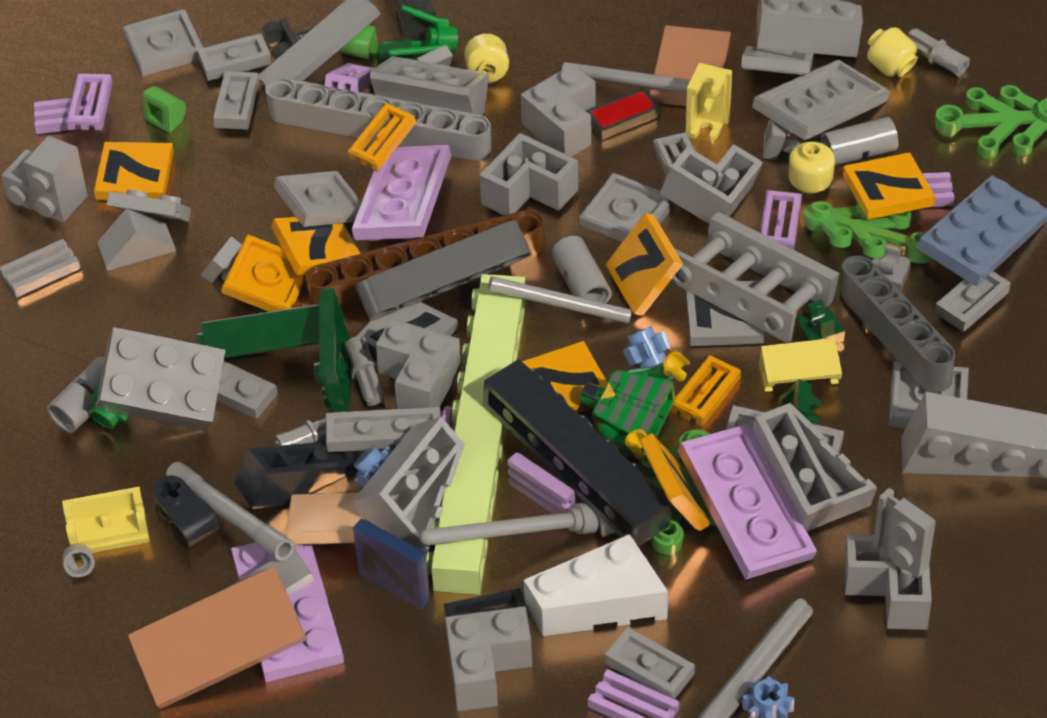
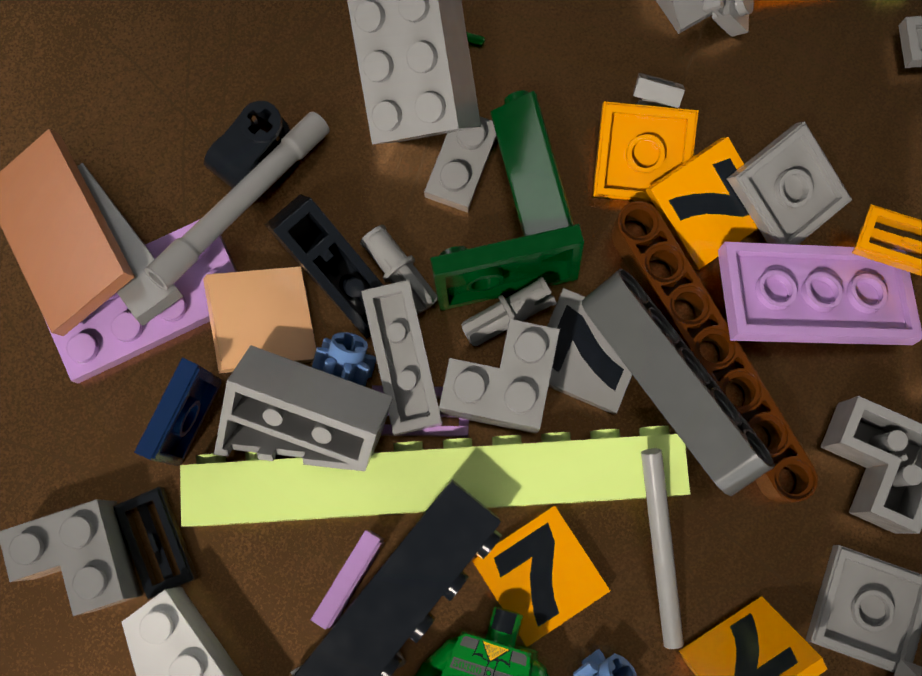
camera: 80 degrees right, 30 degrees up
light yellow hinge [62,487,150,556] -> none
light grey hinge [62,543,95,578] -> none
light grey piece [419,502,599,545] -> none
light grey pin [551,236,612,303] -> none

